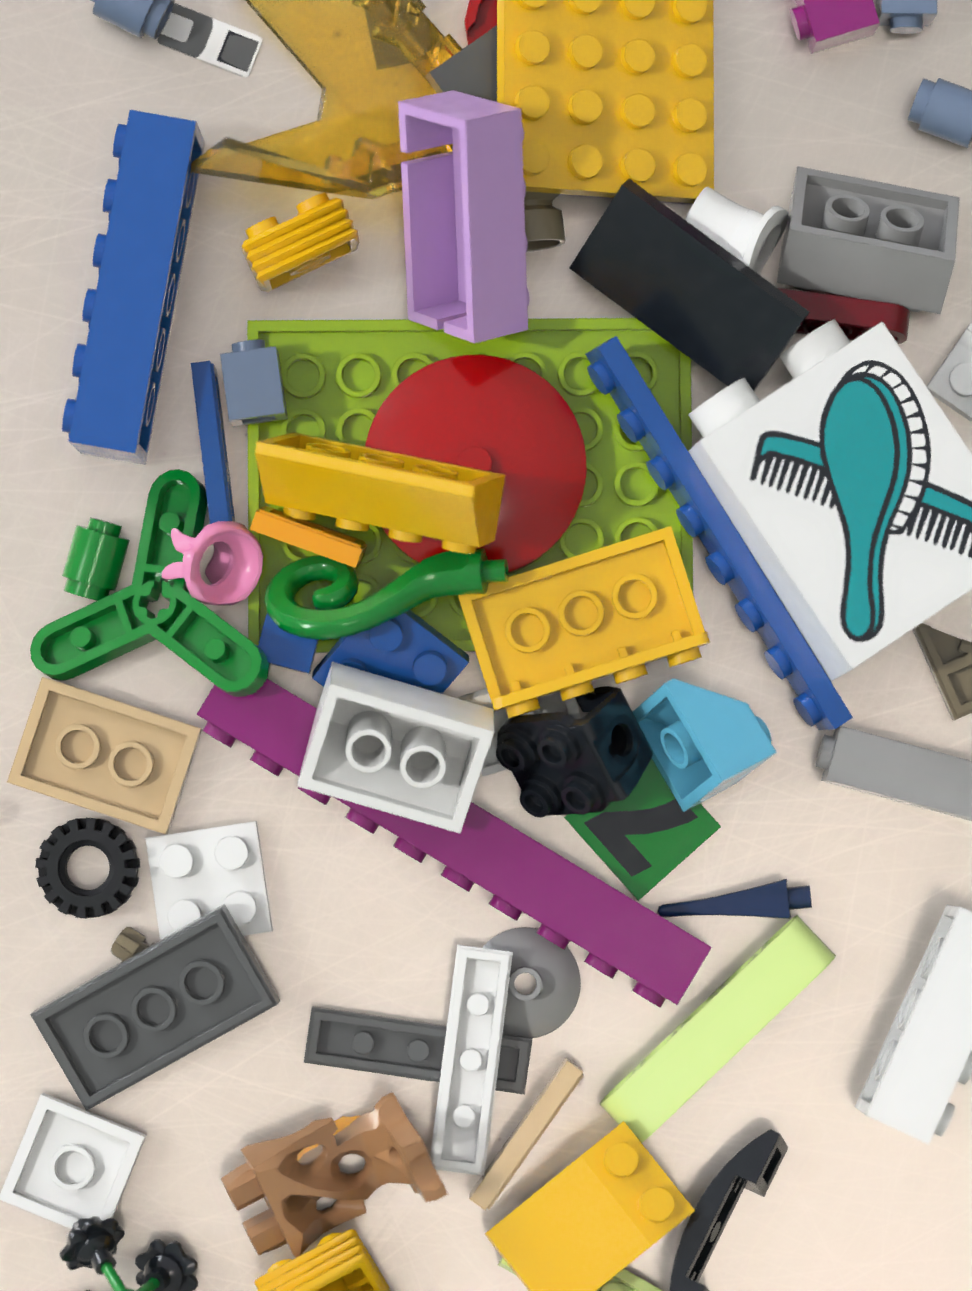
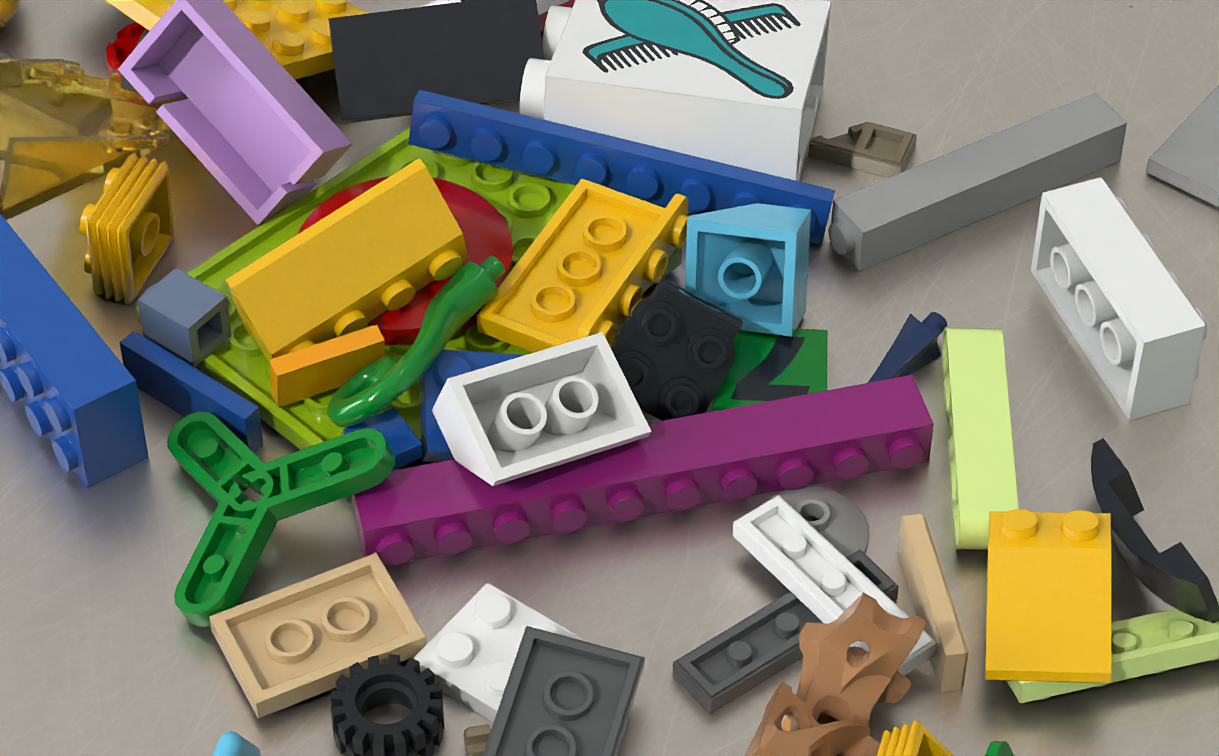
camera: 45 degrees left, 40 degrees down
green brick [62,517,130,601] -> none
bright pink piece [161,521,263,605] -> none

